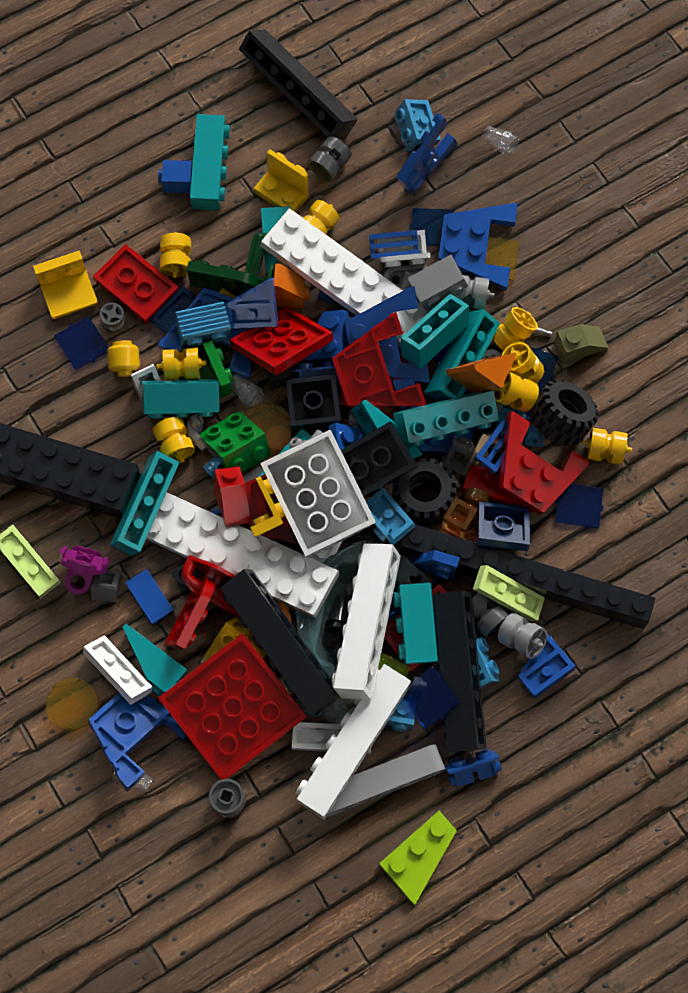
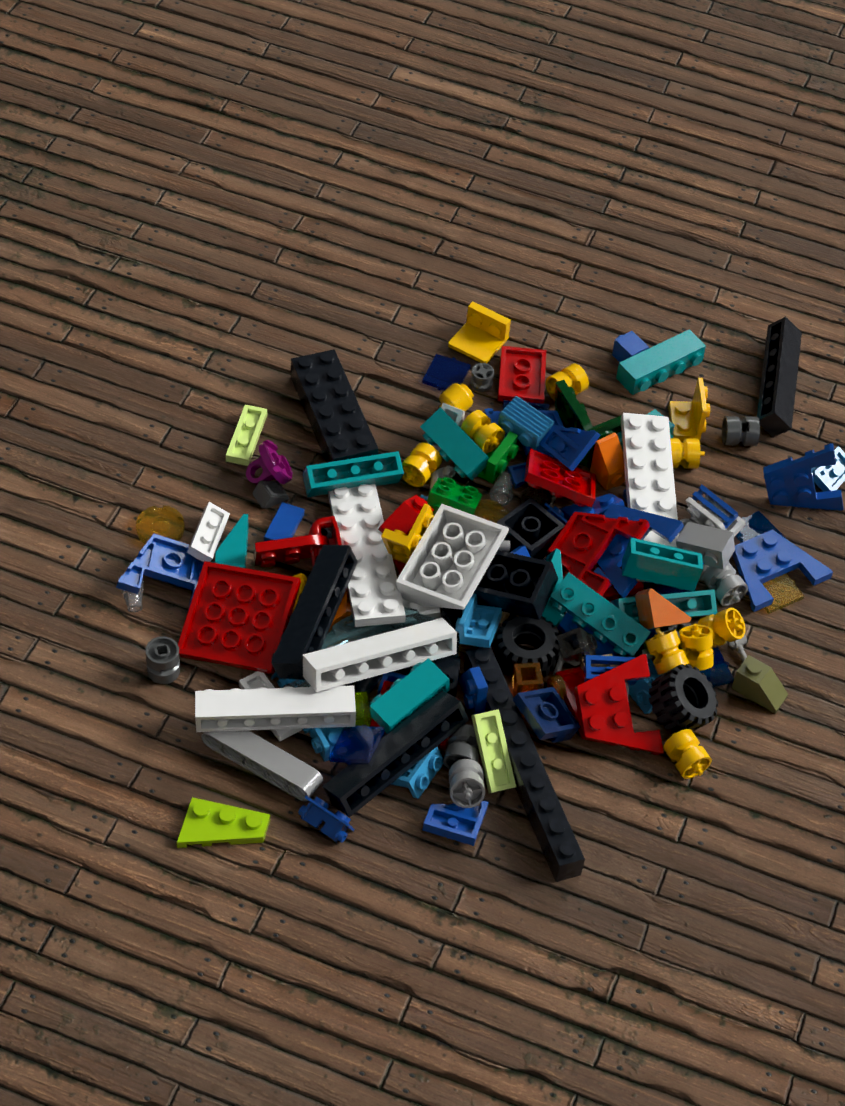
camera: 50 degrees right, 20 degrees down
clear blue piece [555,484,604,529] -> none

